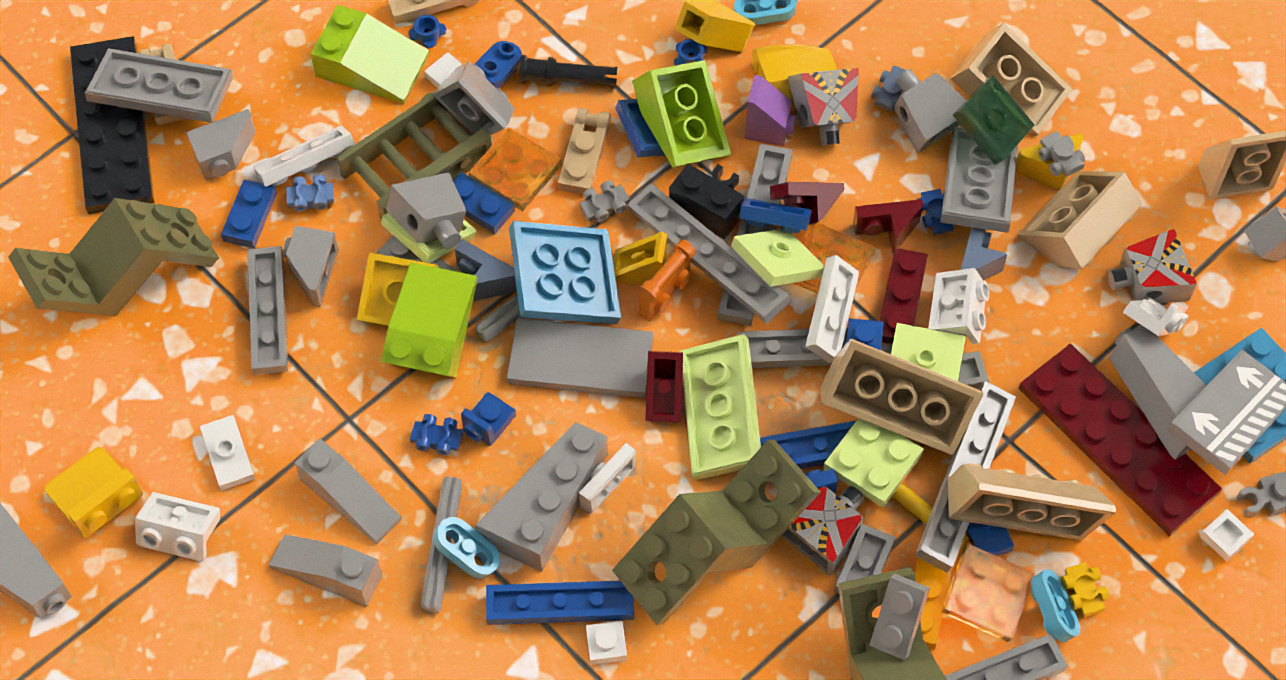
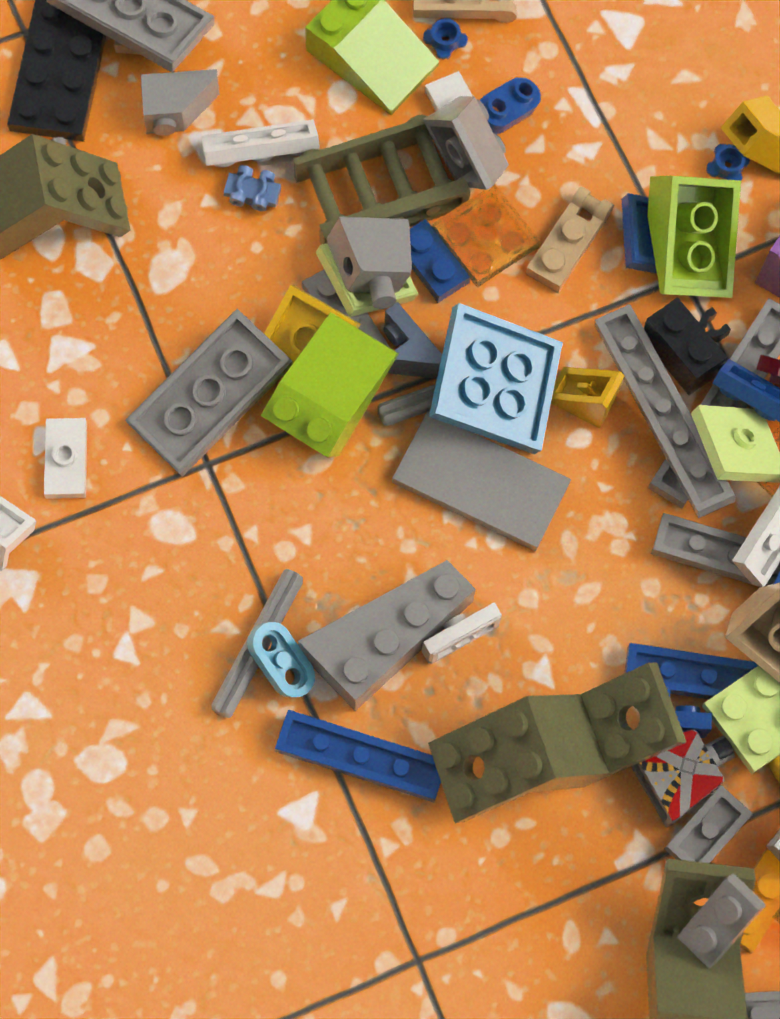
camera: 15 degrees right, 10 degrees up
blue plate [221,179,277,249] -> none
light grey plate [248,246,288,375] -> none
light grey slope [268,534,383,607] -> none
light grey slope [283,226,339,307] -> none
light grey slope [294,438,402,544] -> none
blue piece [410,414,463,455] -> none
blue bracket [461,392,516,446] -> none
black pin [519,54,618,87] -> none
light grey piece [580,180,630,222] -> none
white plate [586,621,627,665] -> none
orange plate [639,239,696,321] -> none
dark red slope [645,351,683,423] -> none
yellowish green tile [680,334,761,481] -> none
none -> light grey tile [125,309,293,477]

